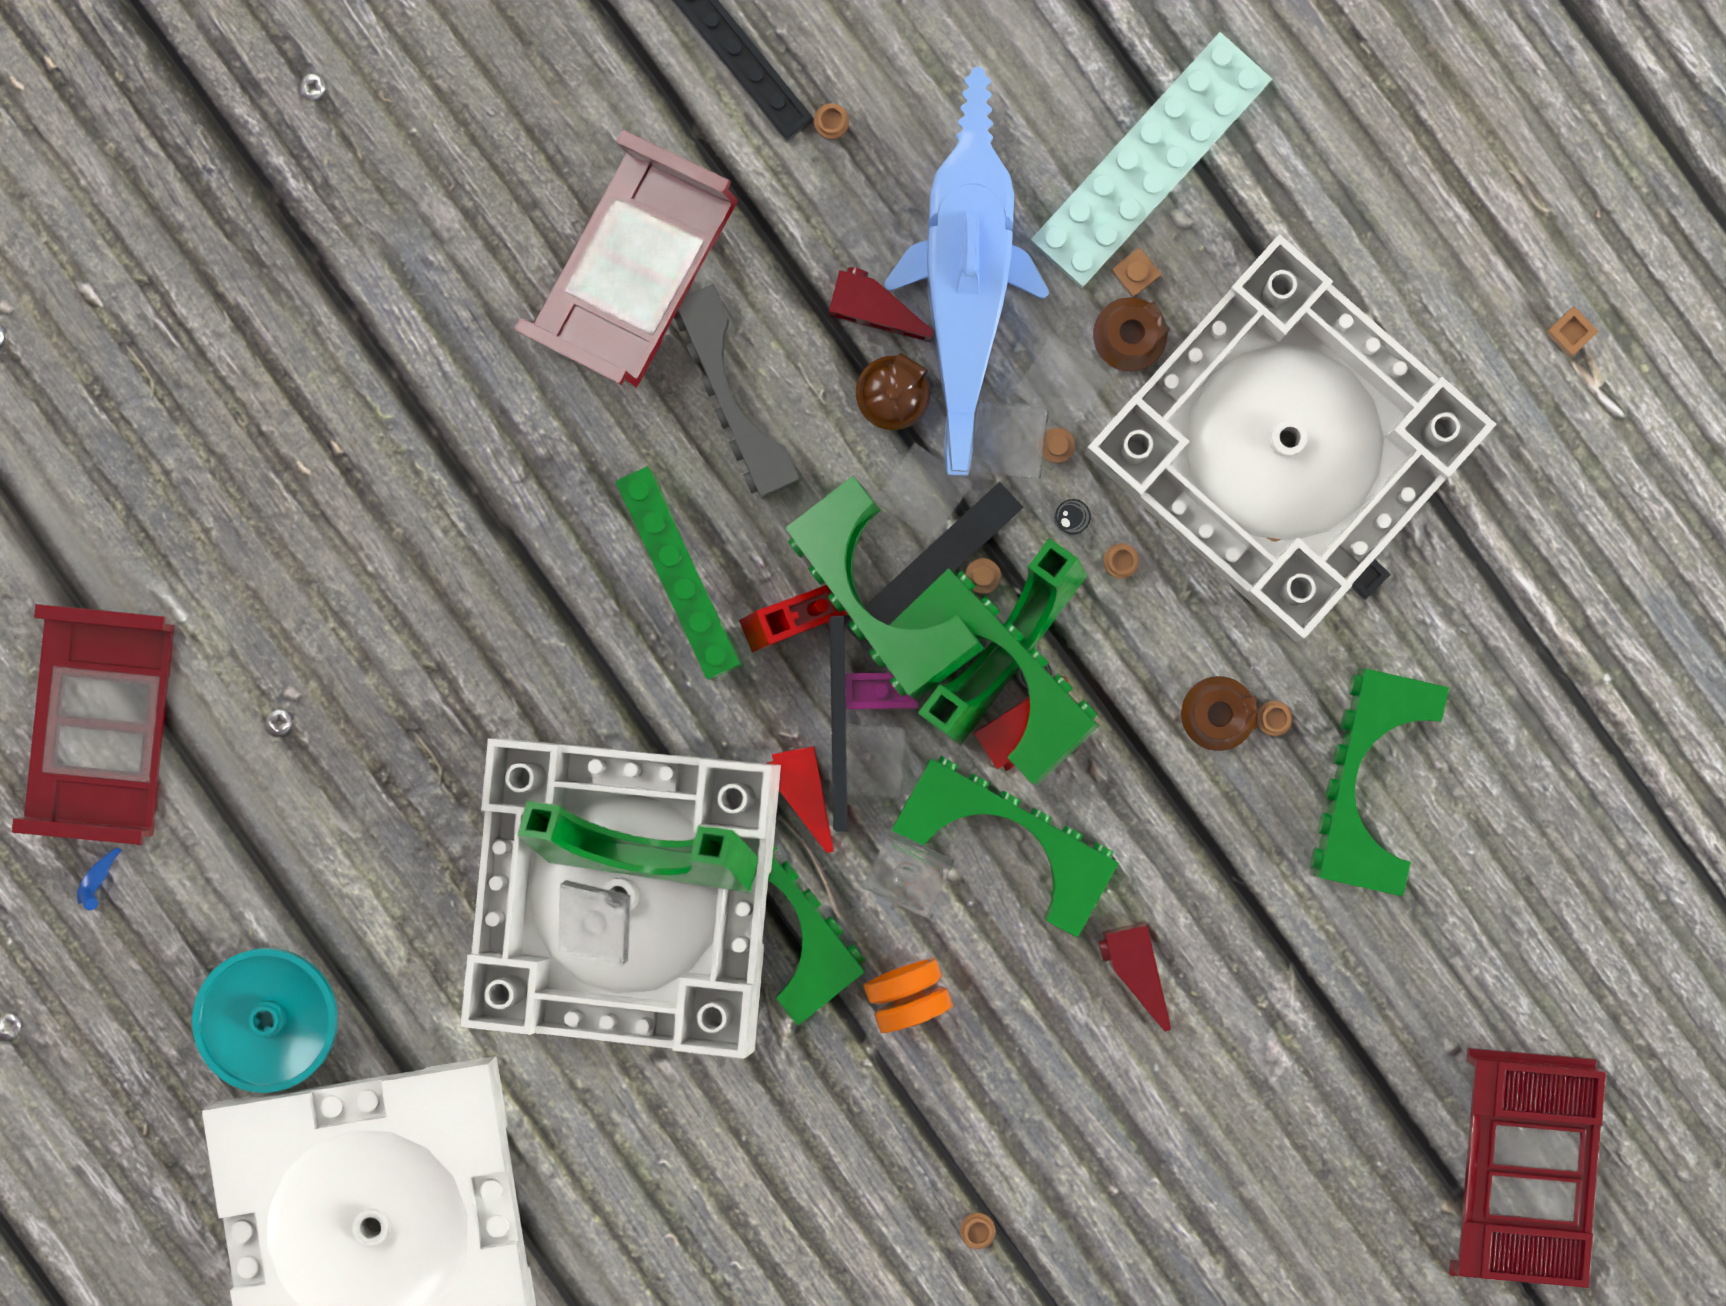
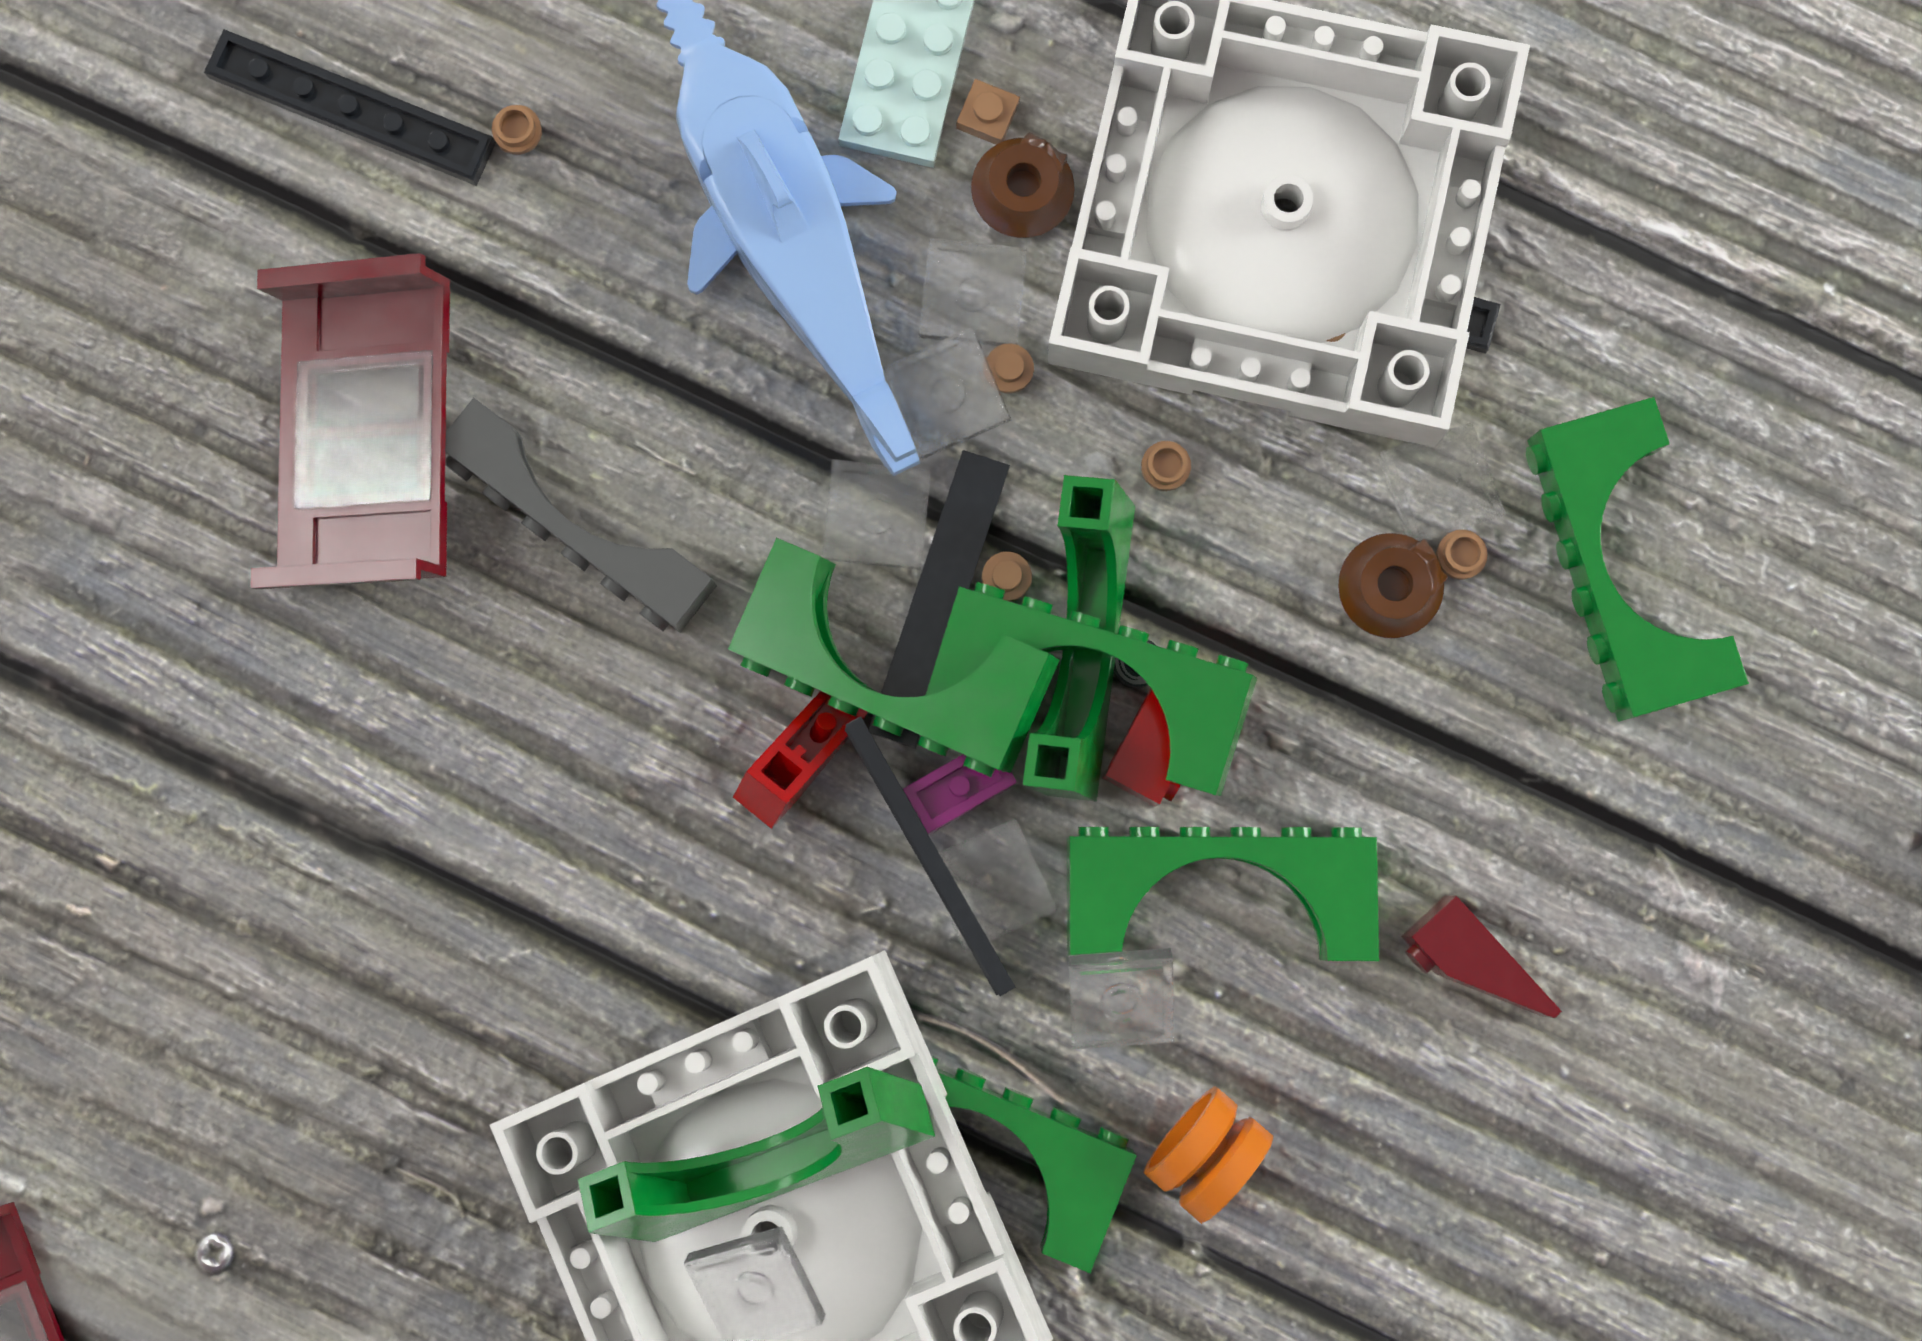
camera: 30 degrees left, 5 degrees down
green arch [615,466,744,680] -> none
red slope [767,746,834,853] -> none
dark red slope [829,267,934,343] -> none
reddish brown piece [856,353,931,430] -> none
black tile [1054,499,1091,535] -> none

